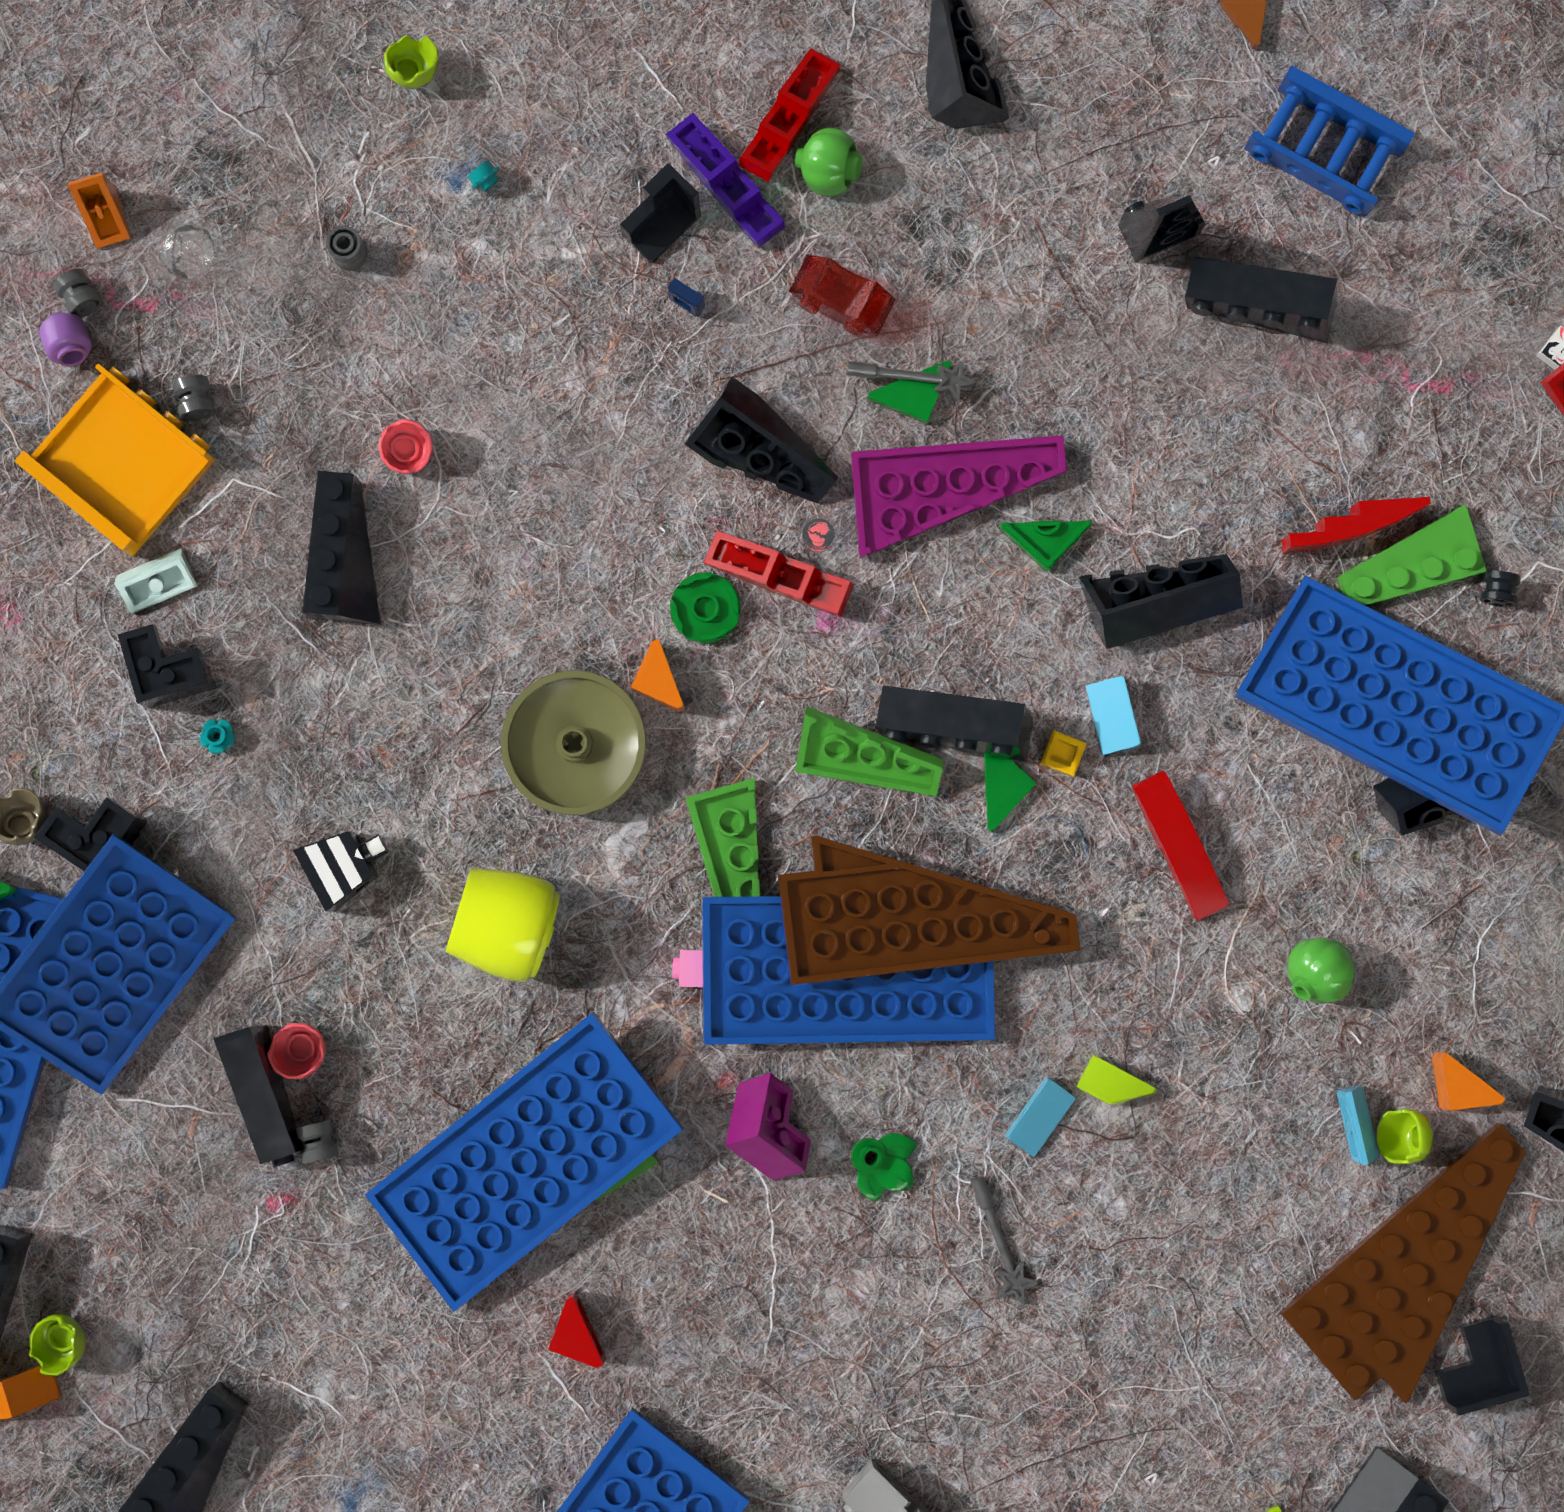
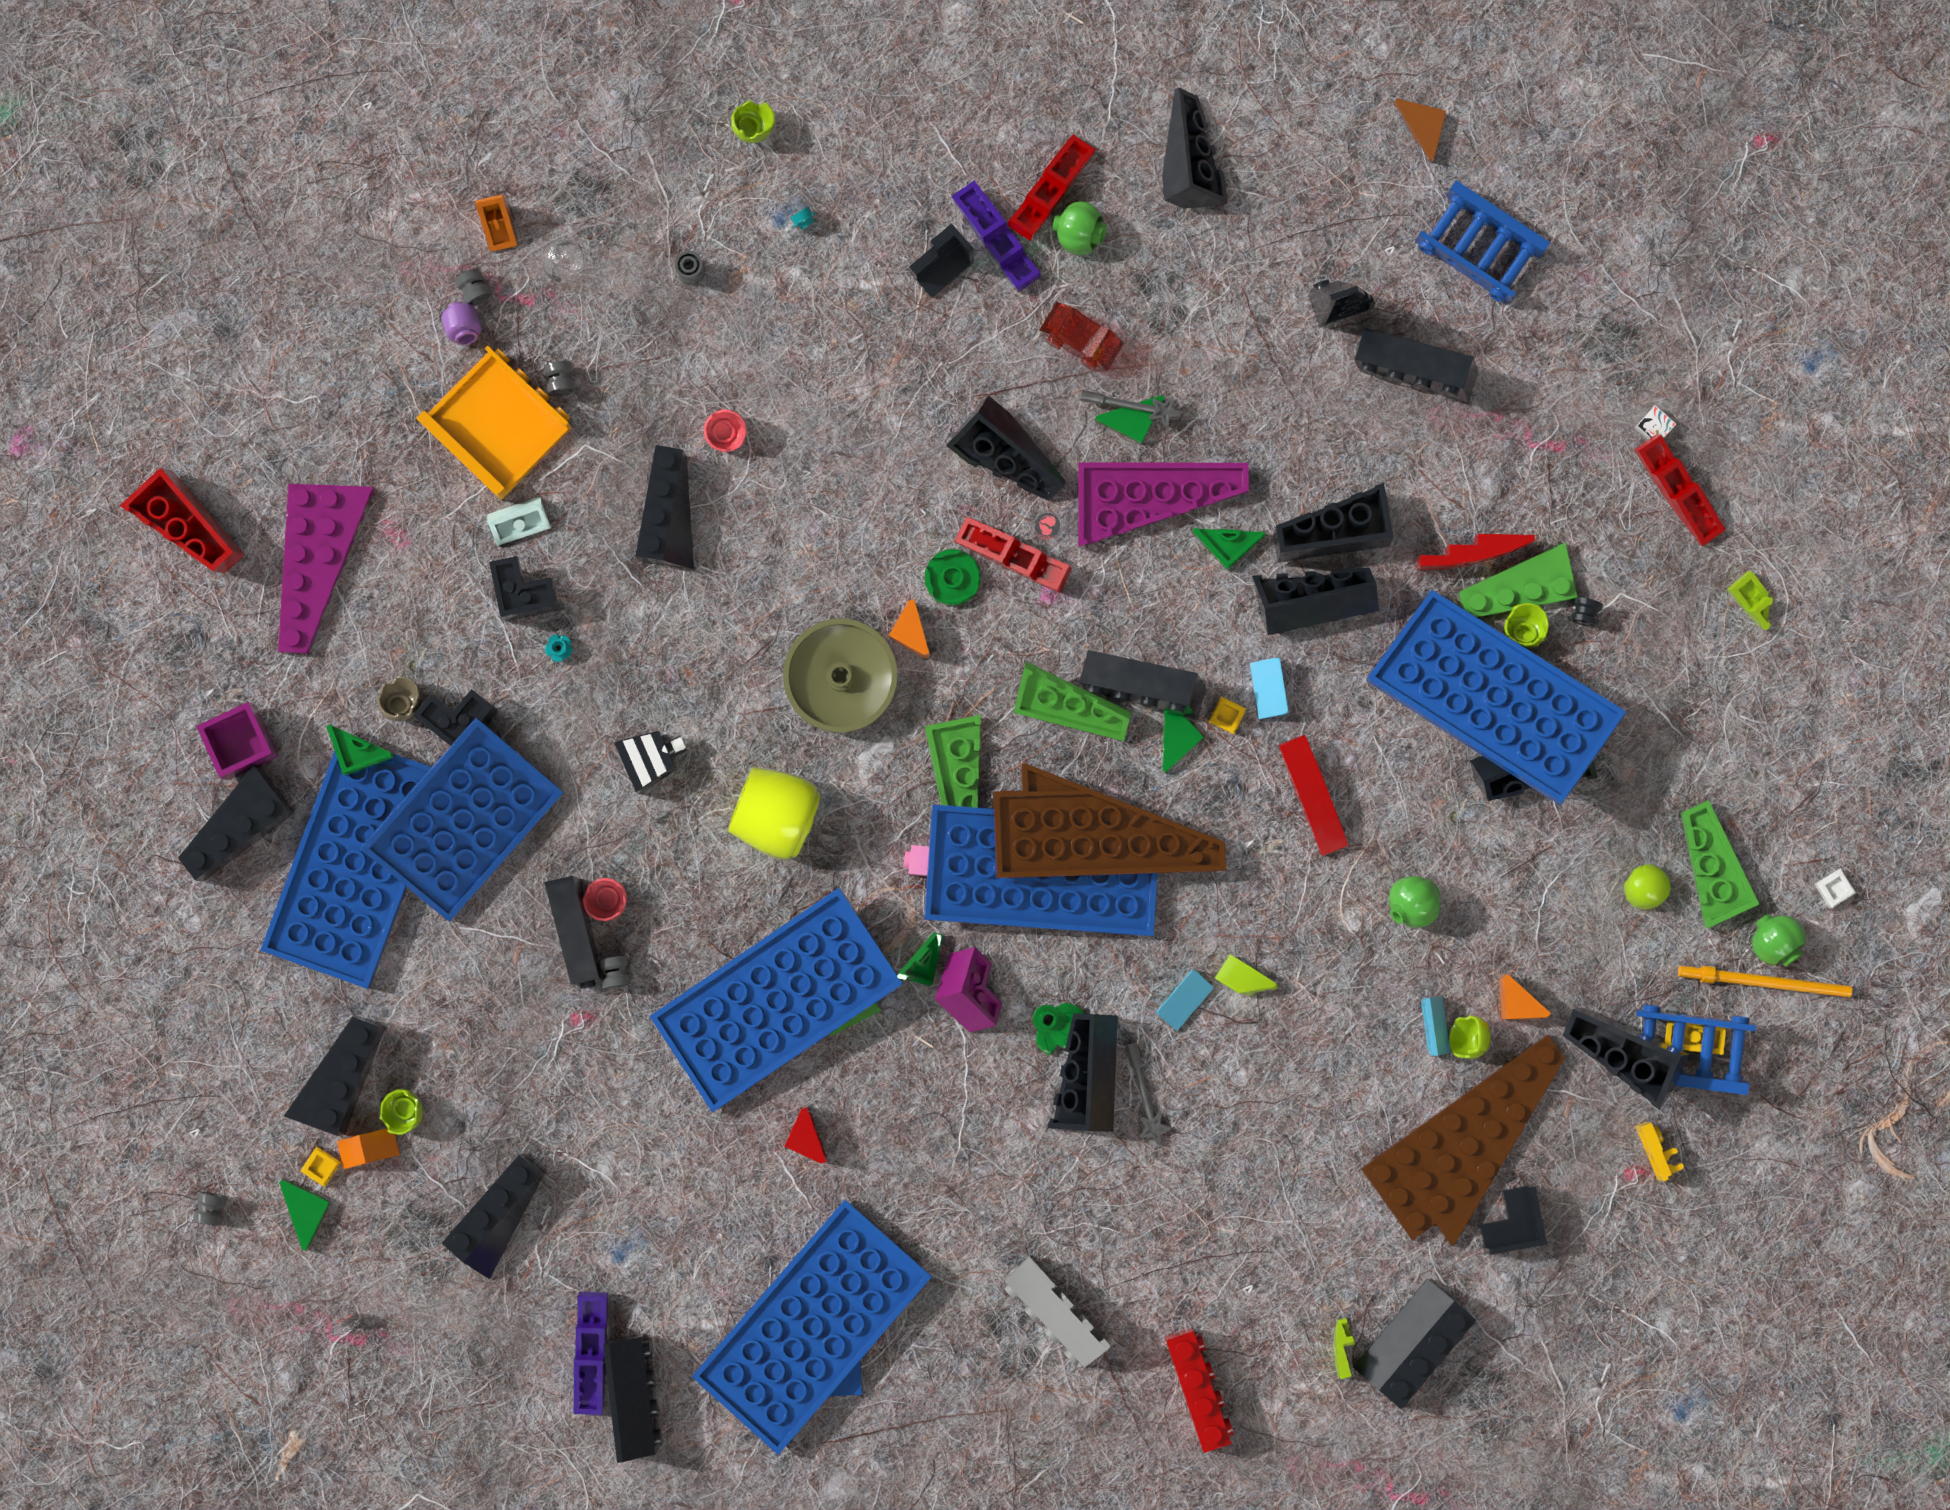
camera: 10 degrees right, 0 degrees up
dark blue tile [668,278,705,317] -> none
none -> green tile [897,932,944,987]
none -> black wedge [1048,1013,1118,1132]
none -> black wedge [1273,483,1394,562]
none -> lime hair [1504,603,1549,649]

